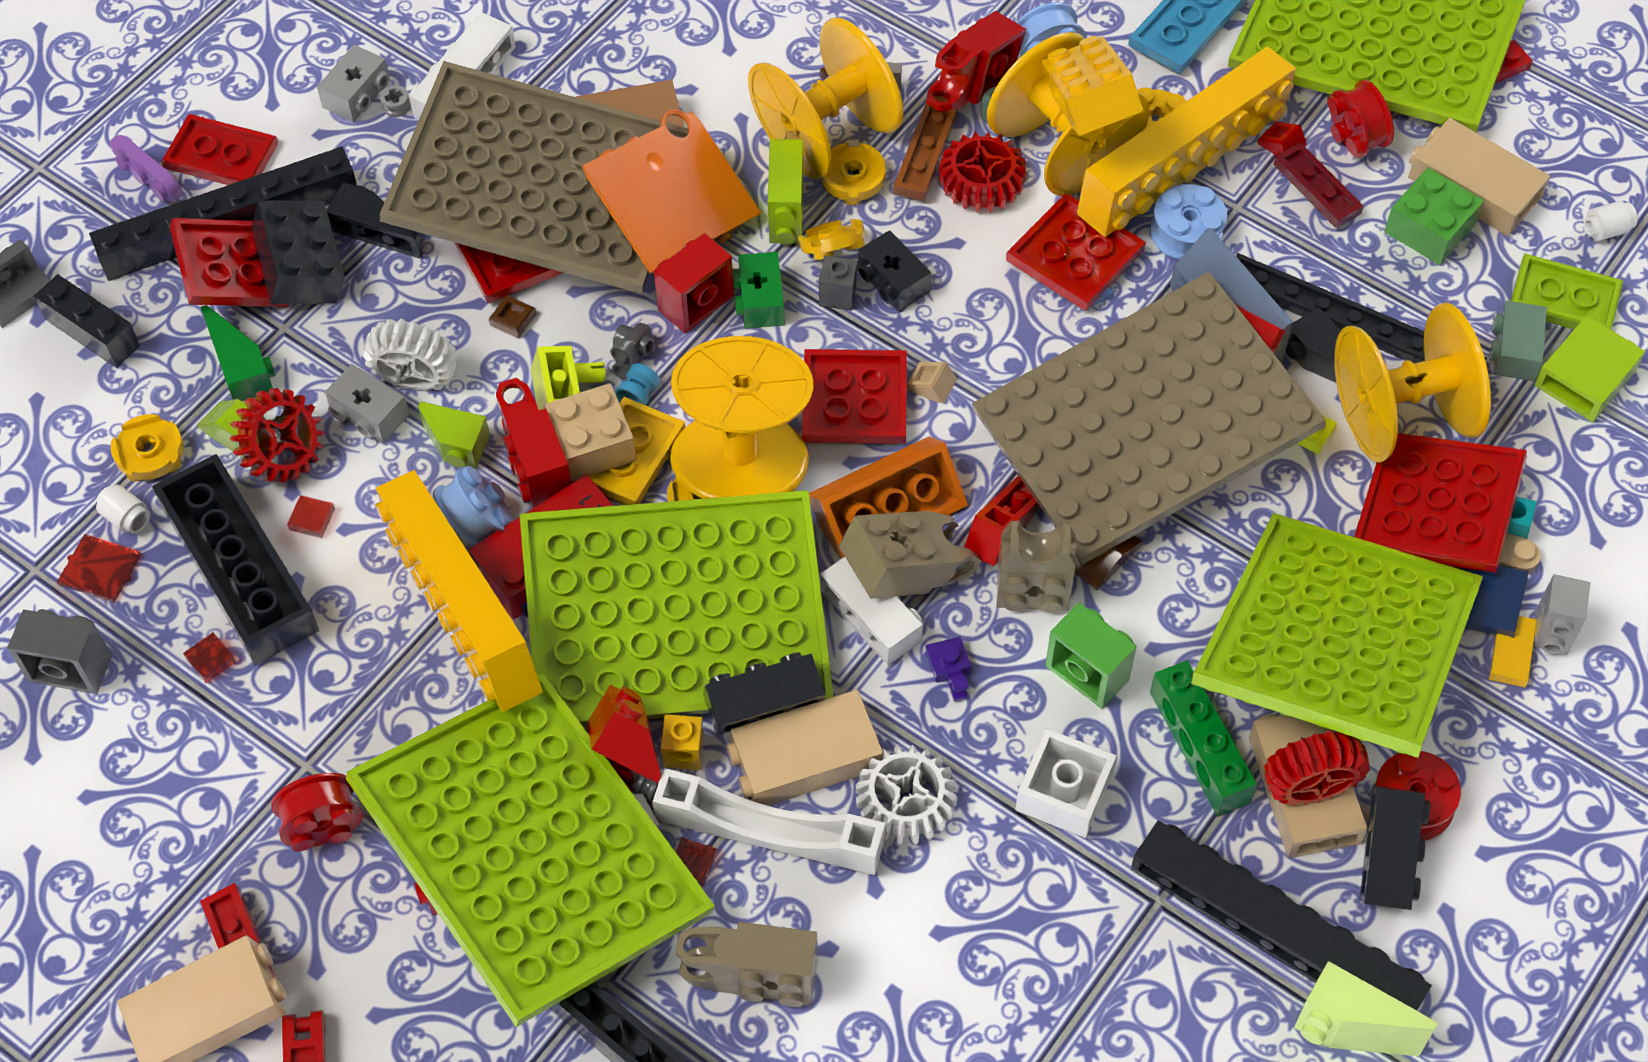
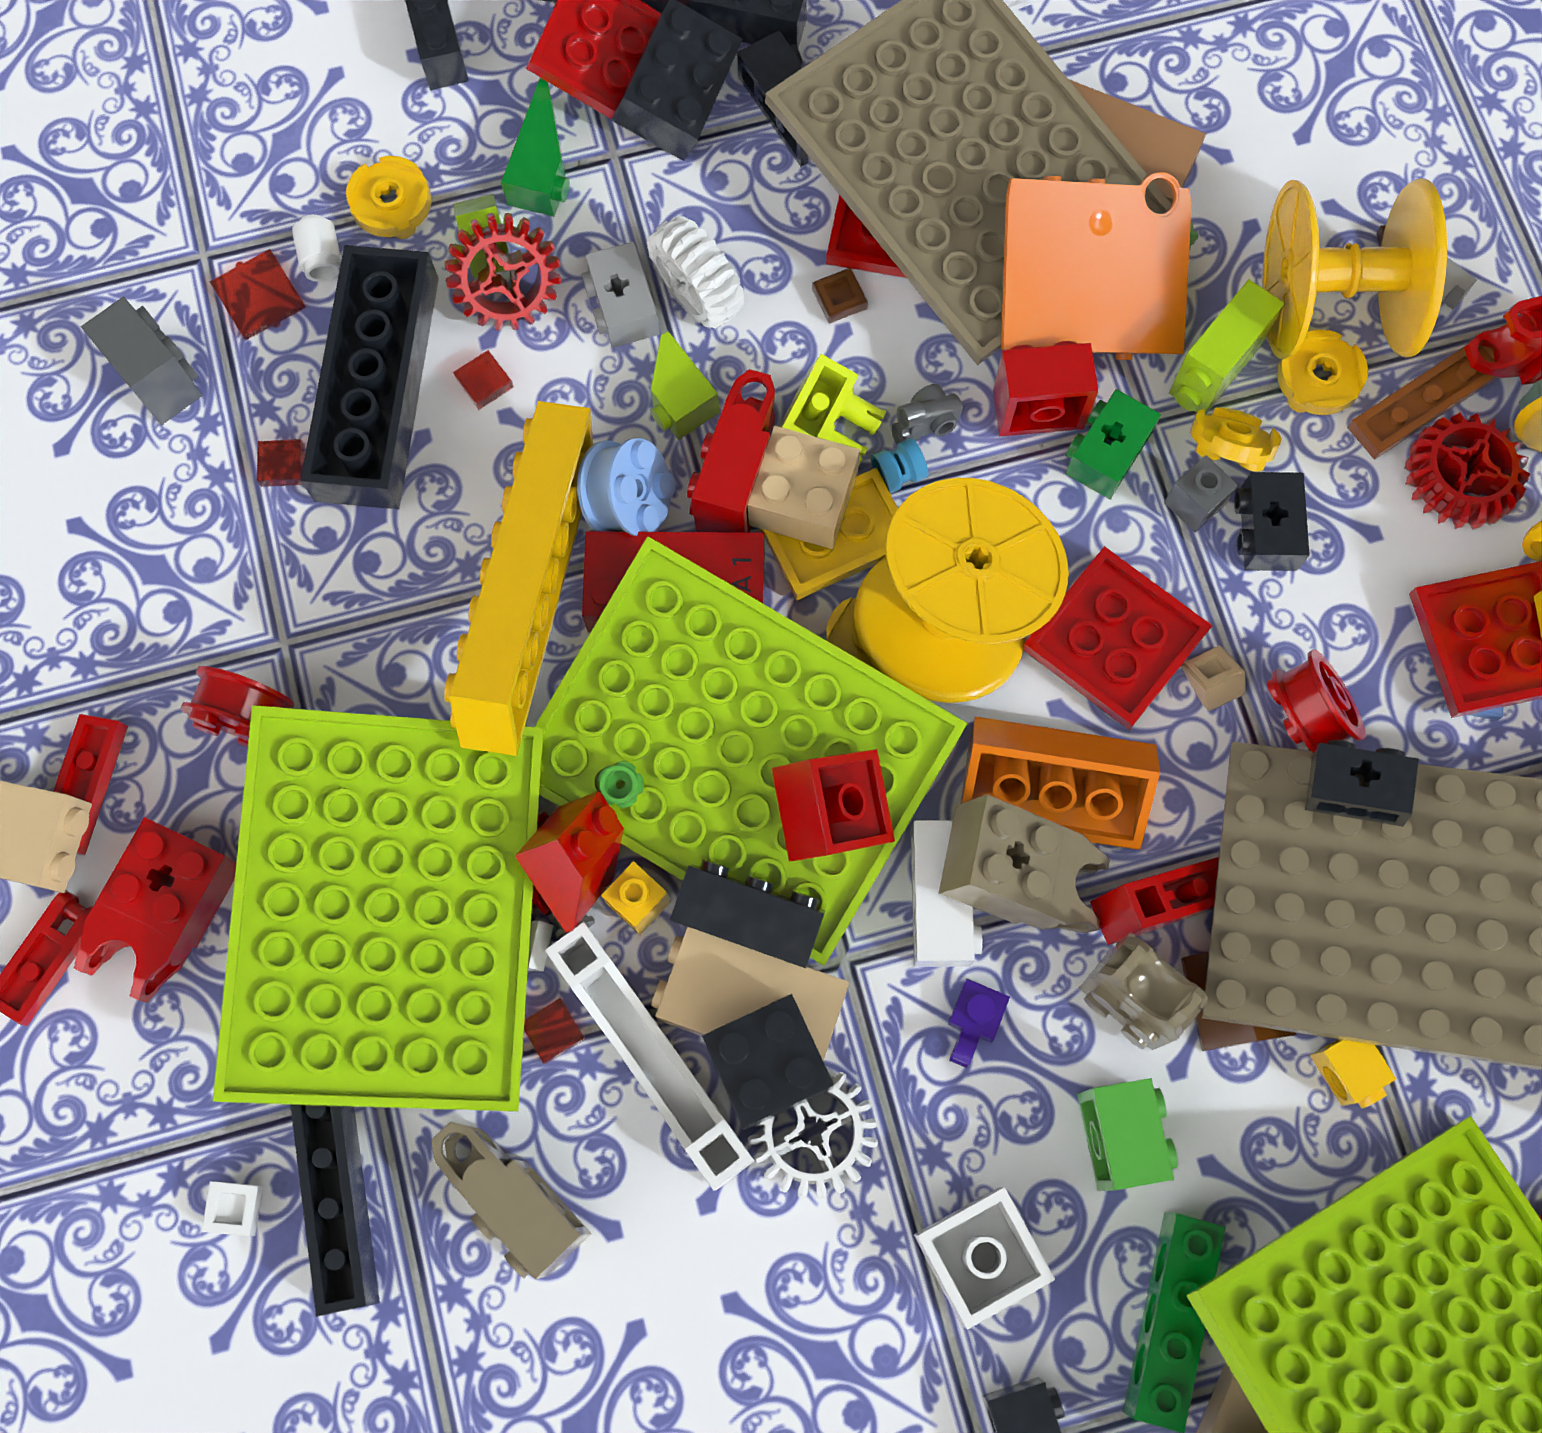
camera: 40 degrees right, 15 degrees up
none -> red brick [73,817,236,1003]
none -> bright green plate [598,761,644,808]
none -> black brick [702,994,834,1131]
none -> red slope [771,749,895,862]
none -> red wheel [1266,649,1366,753]
none -> black brick [1305,740,1419,827]
none -> yellow brick [1310,1039,1396,1108]

